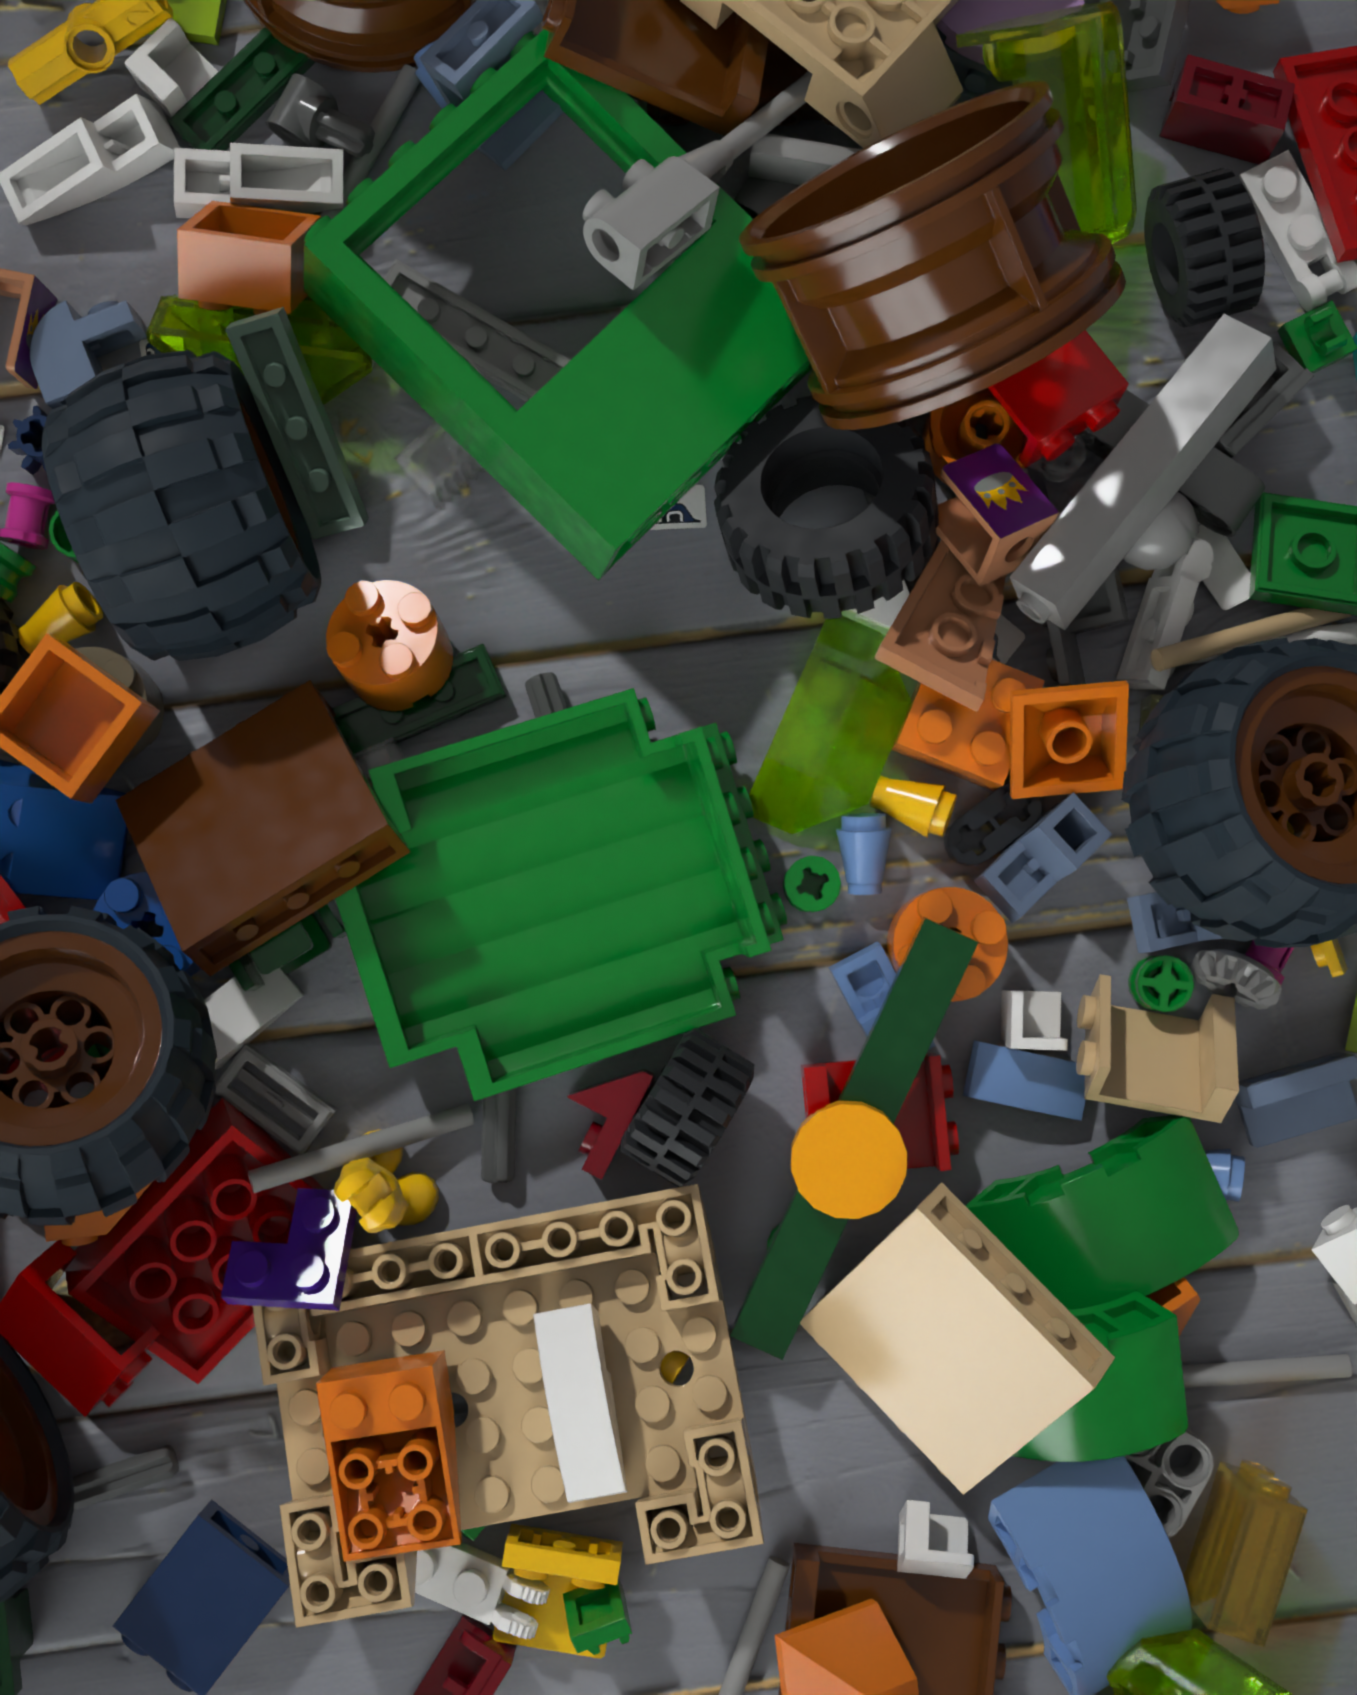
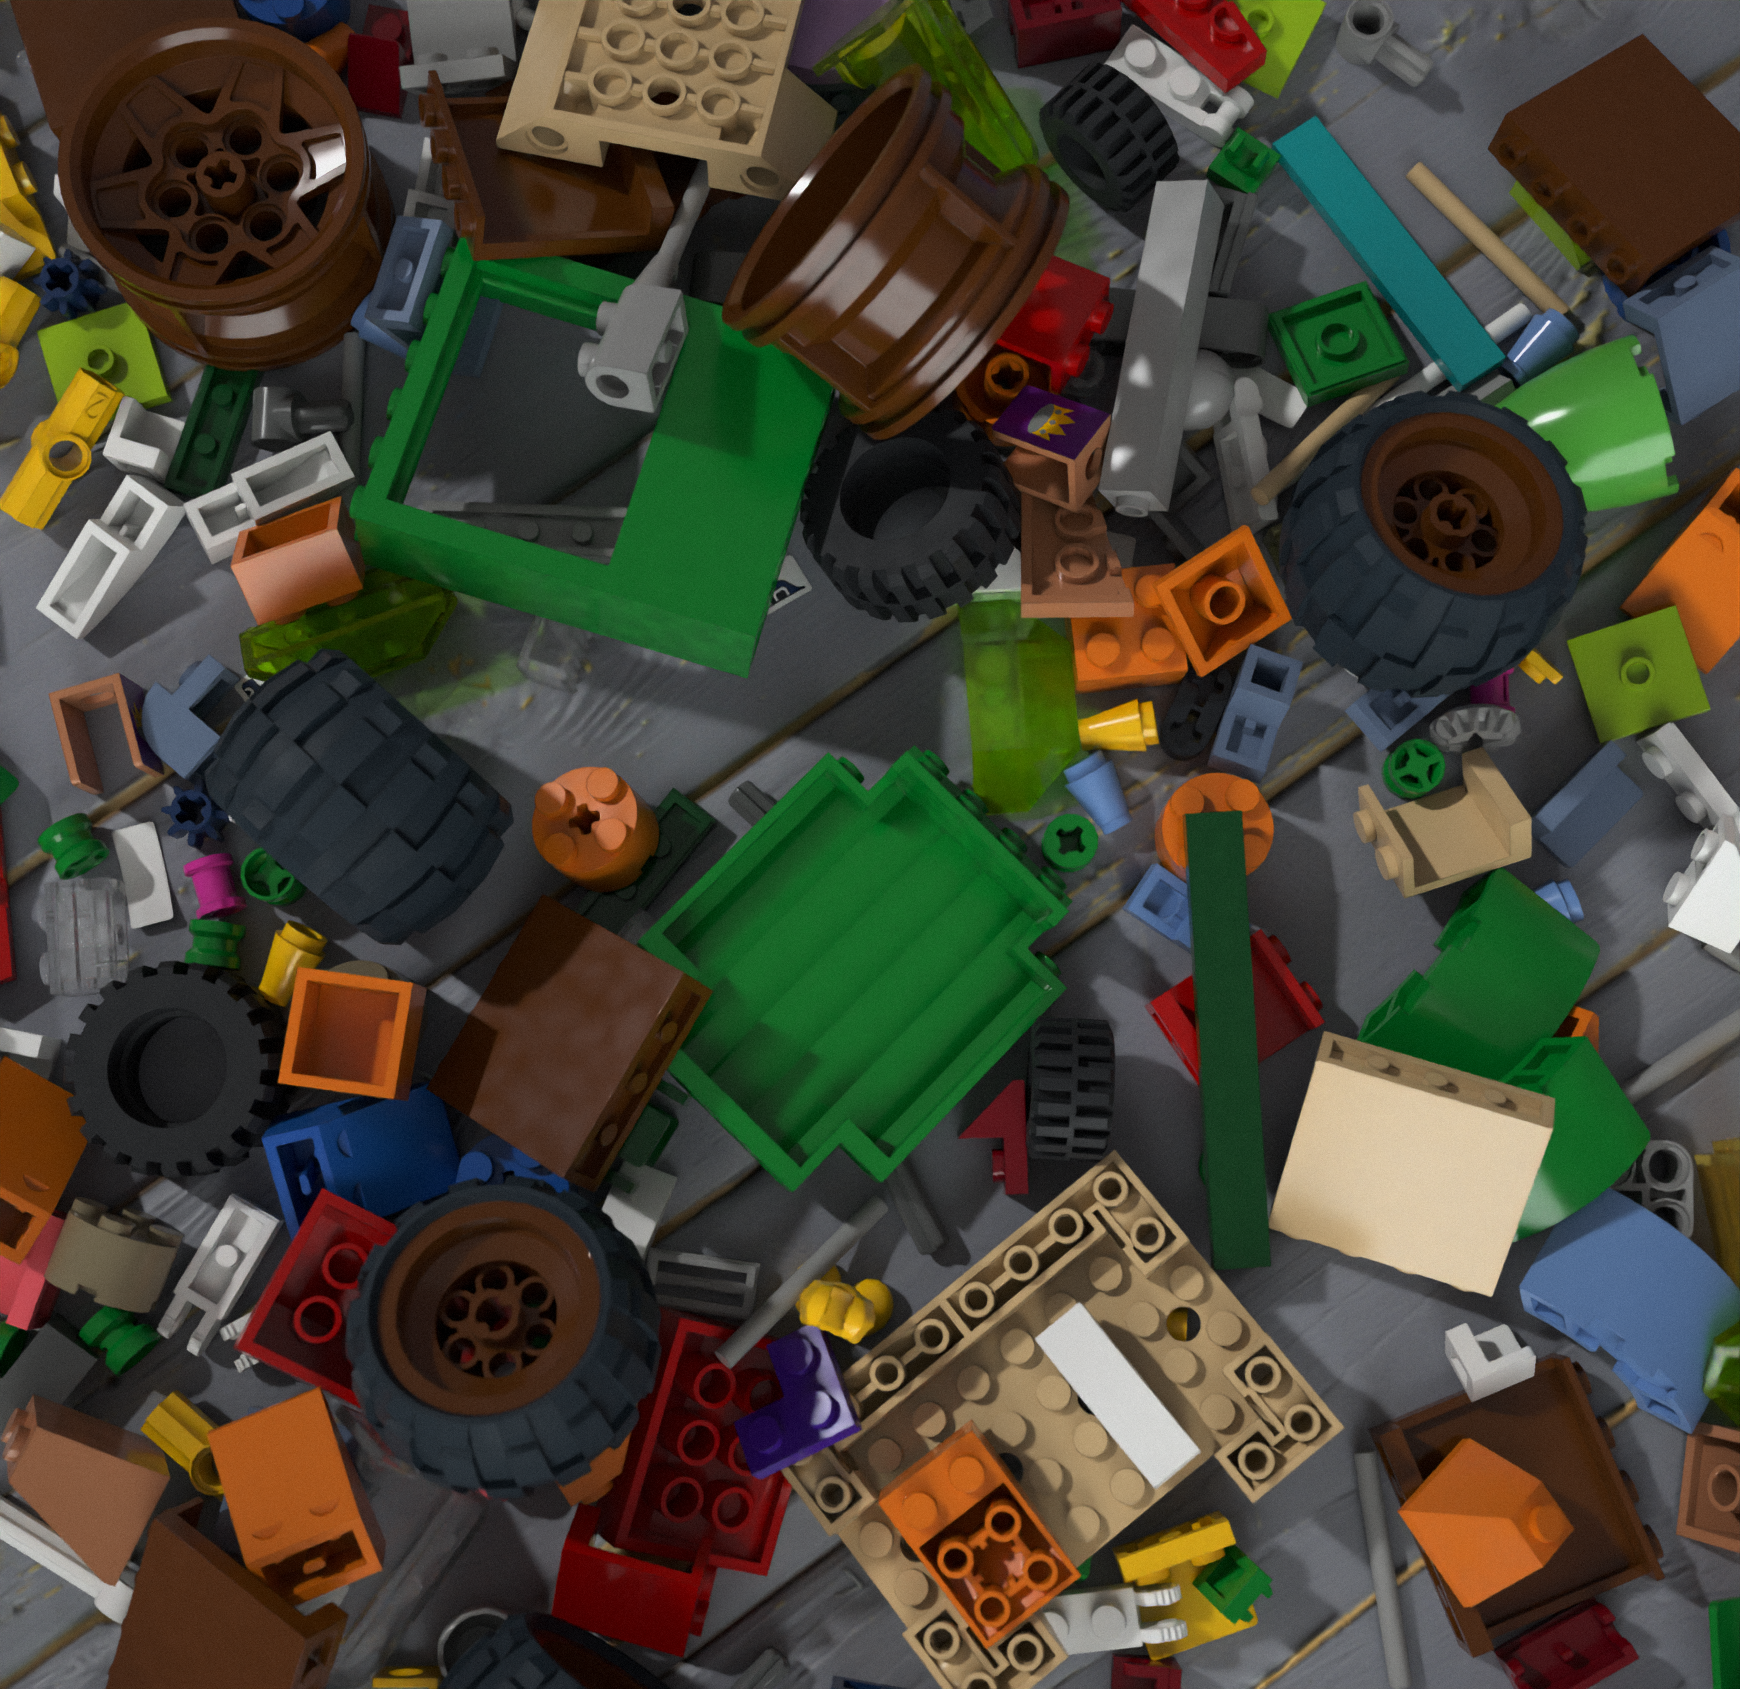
camera: 30 degrees left, 5 degrees down
sand green plate [225,307,369,540] -> none
light grey tile [748,134,862,185] -> none
light orange tile [790,1100,907,1219] -> none
medium blue slope [963,1040,1086,1121] -> none
white panel [1000,990,1068,1051] -> none

